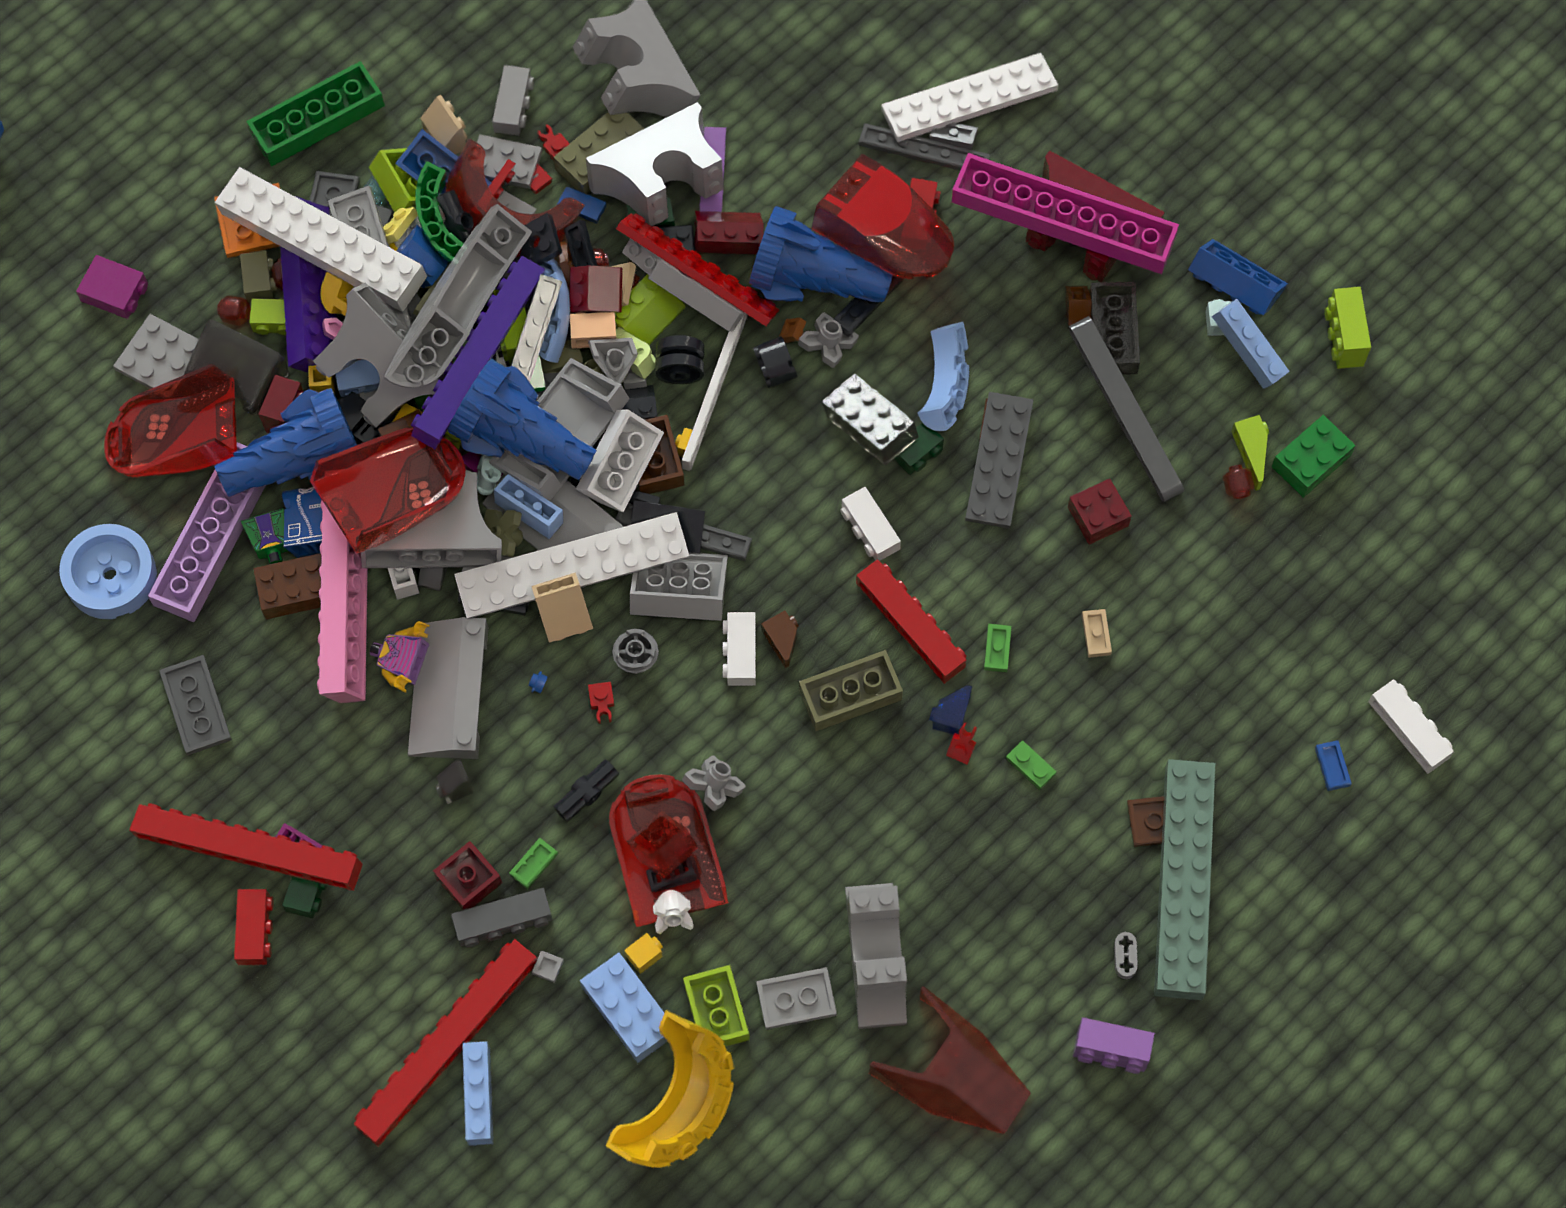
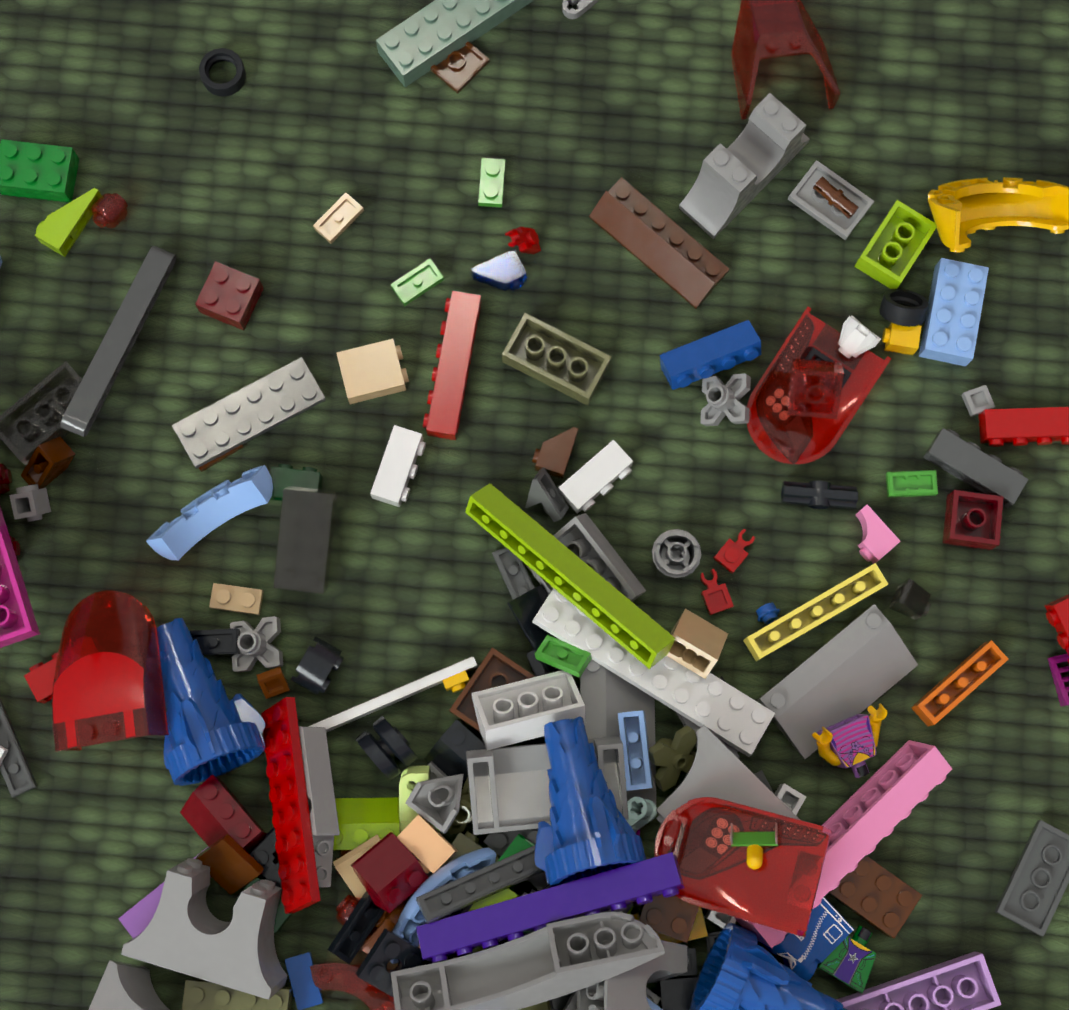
camera: 135 degrees left, 10 degrees up
none -> light grey brick [9,484,51,522]
none -> reddish brown tile [196,834,264,895]
none -> black tyre [199,48,246,97]
none -> tan plate [209,583,264,615]
none -> tan brick [337,339,409,404]
none -> lime brick [465,483,676,669]
none -> dark grey slope [526,467,569,522]
none -> bright green plate [535,635,592,678]
none -> reddish brown slope [589,177,729,309]
none -> blue brick [660,320,761,390]
none -> red plate [700,569,734,616]
none -> piece [730,823,778,870]
none -> light yellow brick [743,563,888,662]
none -> reddish brown pin [813,176,859,219]
none -> bright pink arch [856,505,901,564]
none -> black tyre [879,289,929,327]
none -> orange brick [911,640,1008,727]

